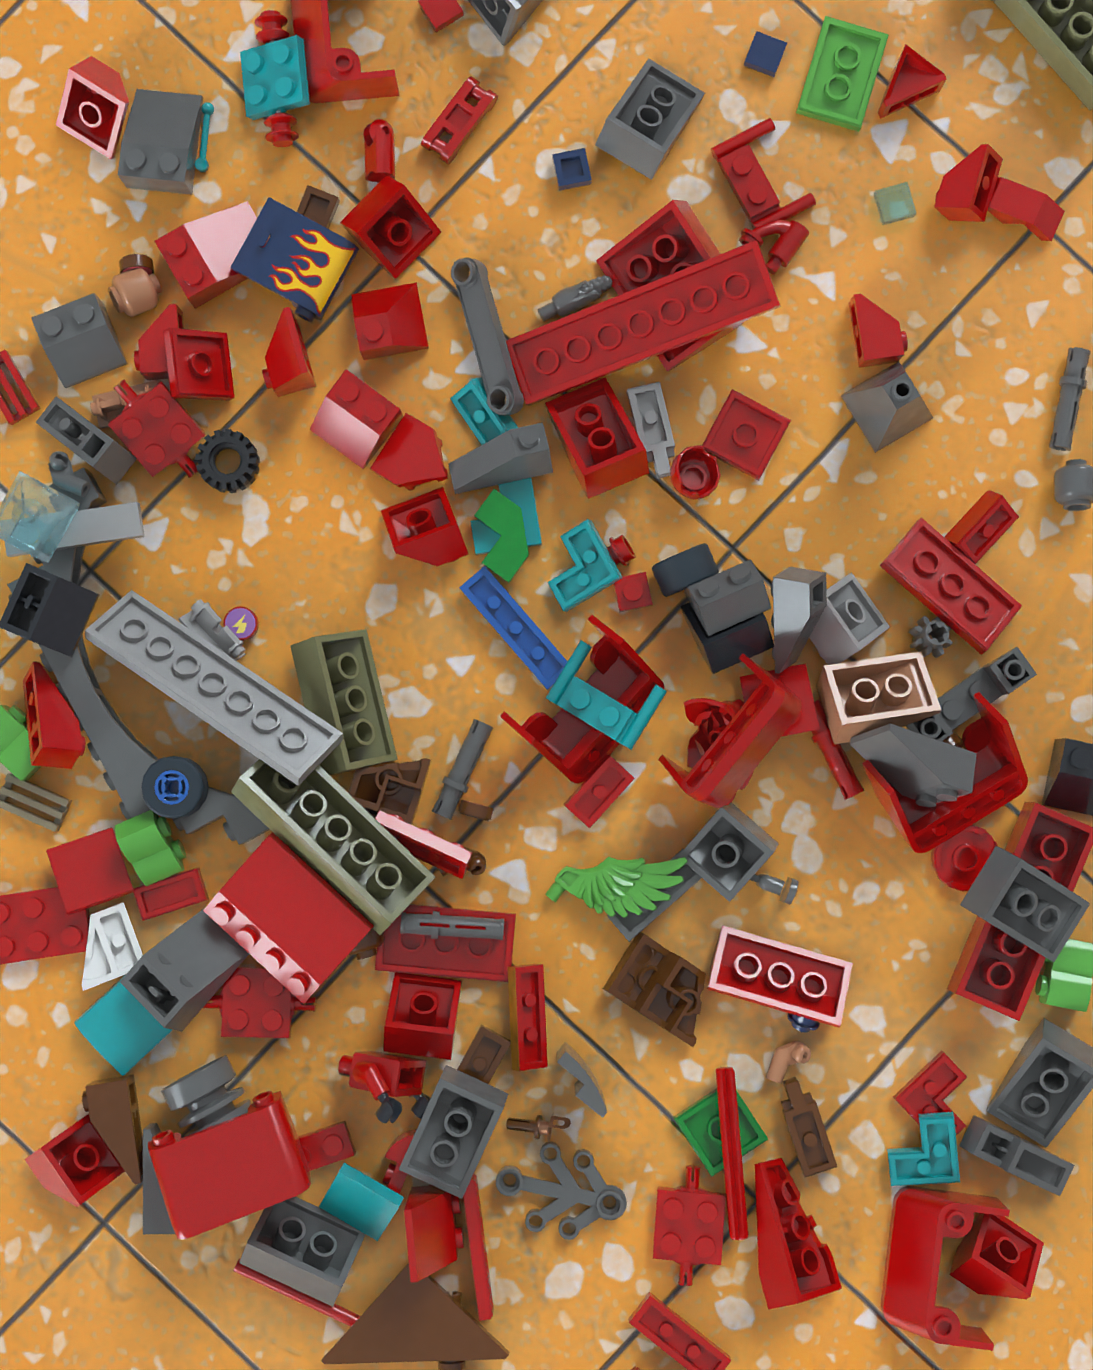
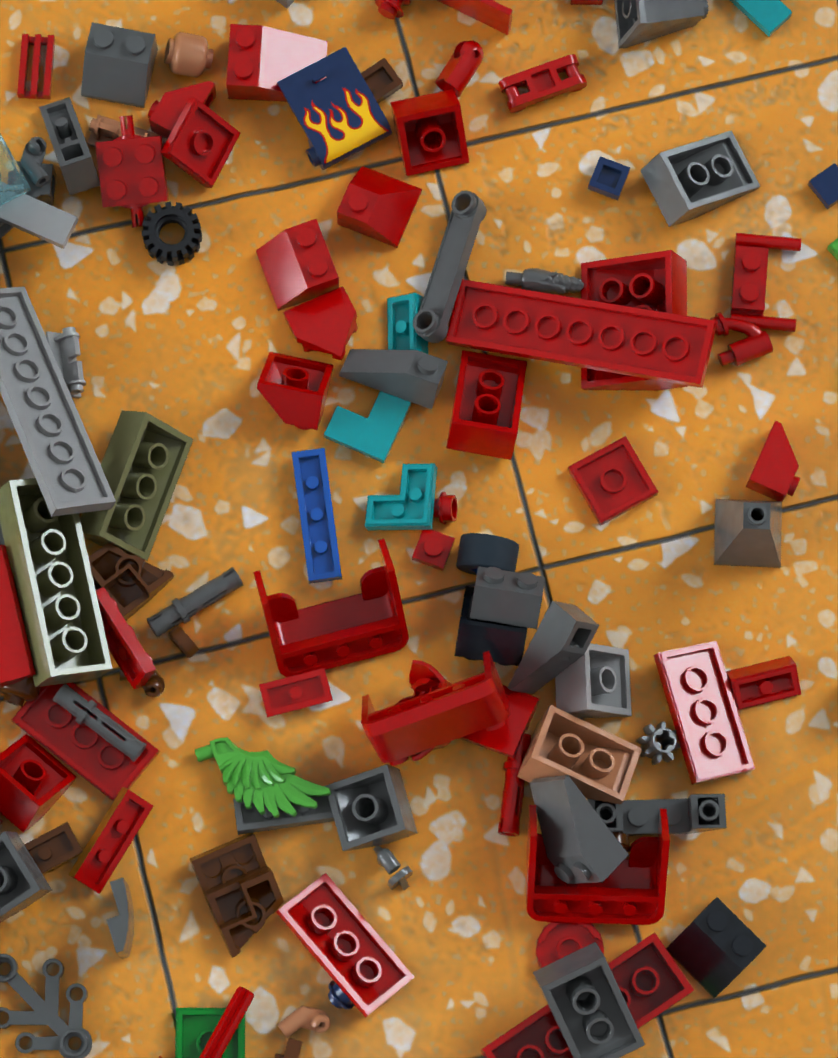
camera: 30 degrees right, 10 degrees down
reddish brown tile [119,254,154,275] -> none
medium lavender tile [223,607,259,641] -> none
red slope [262,306,316,397] -> none
green tile [474,489,529,583] -> none
piece [506,1114,571,1142] -> none
teal plate [546,640,667,750] -> none
light grey hinge [627,382,675,479] -> none
red hair [670,445,721,500] -> none

